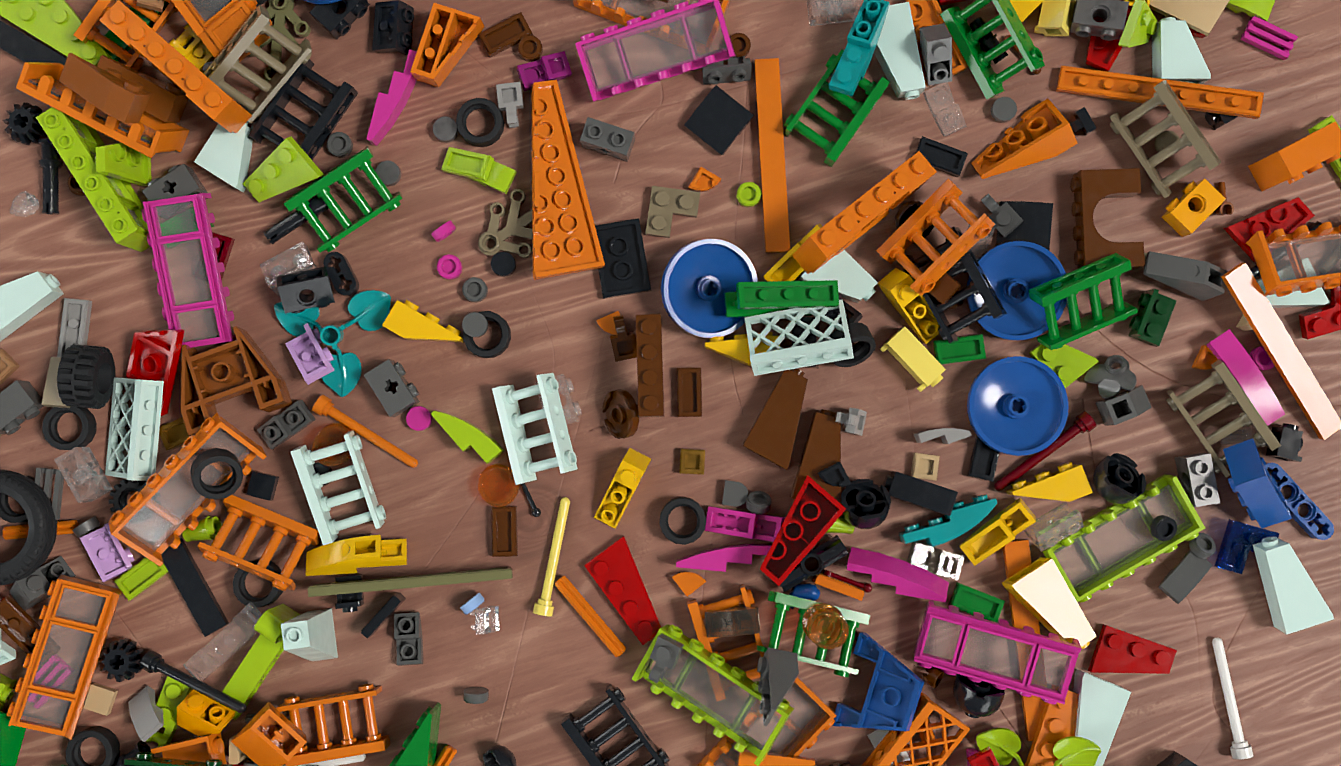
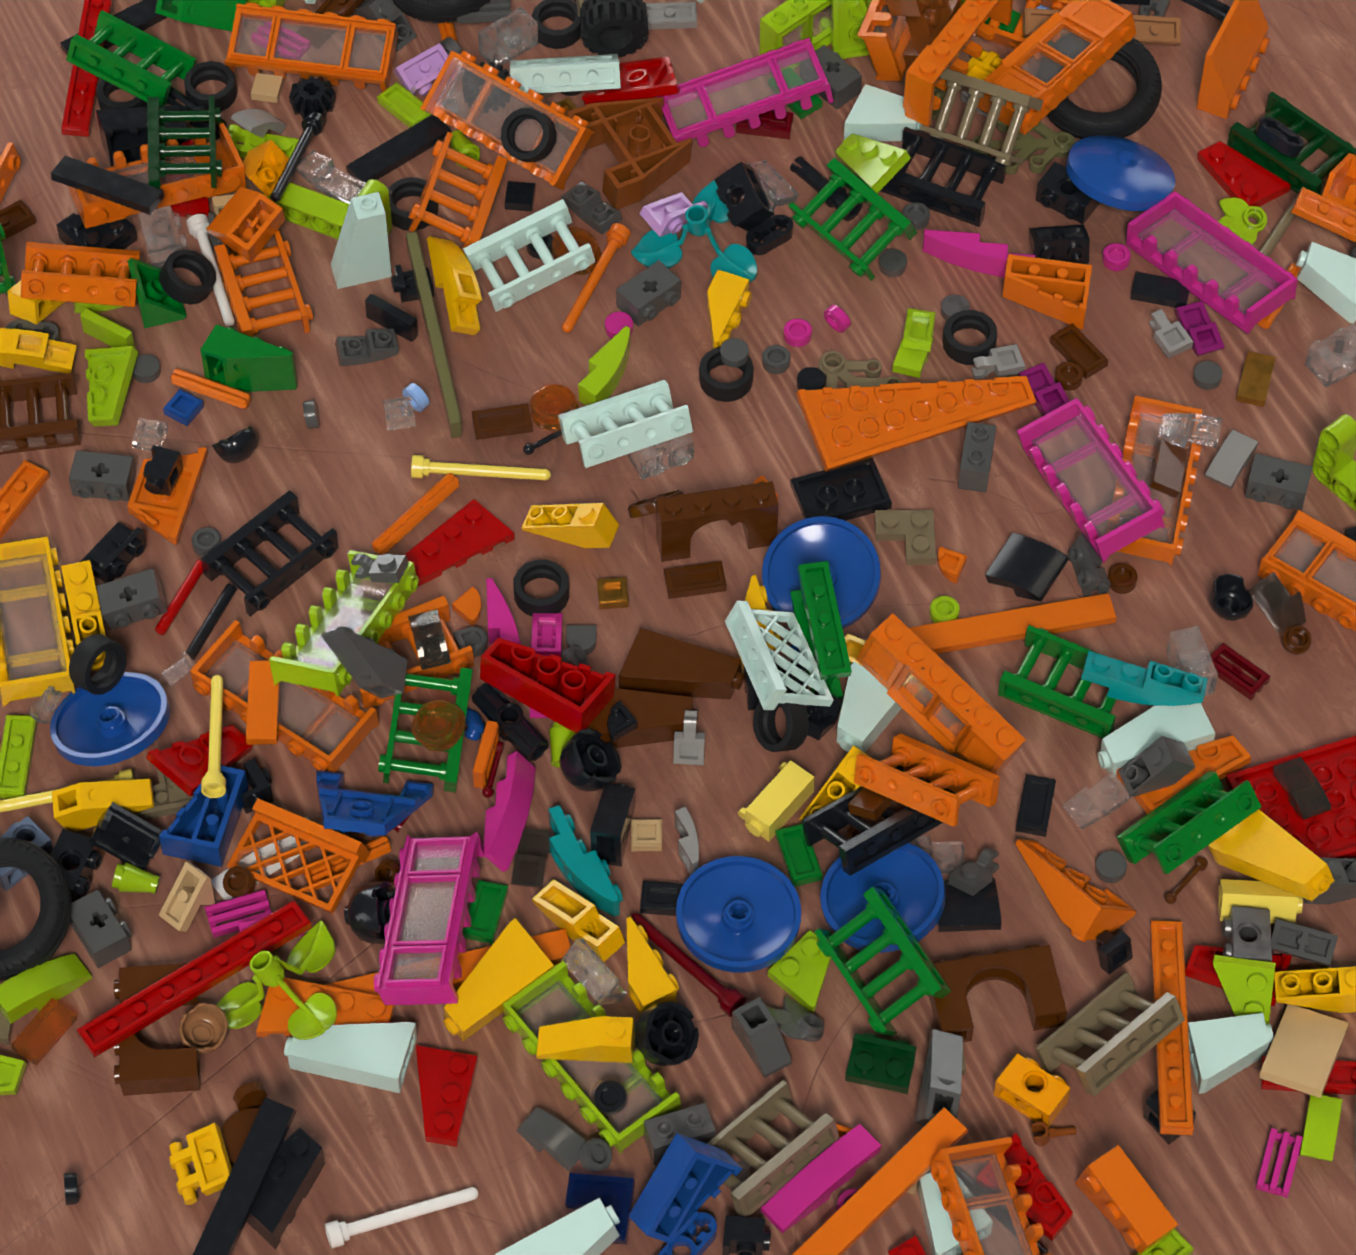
camera: 80 degrees right, 30 degrees down
none -> dark grey tile [453,626,488,658]
none -> yellow slope [536,1016,635,1063]

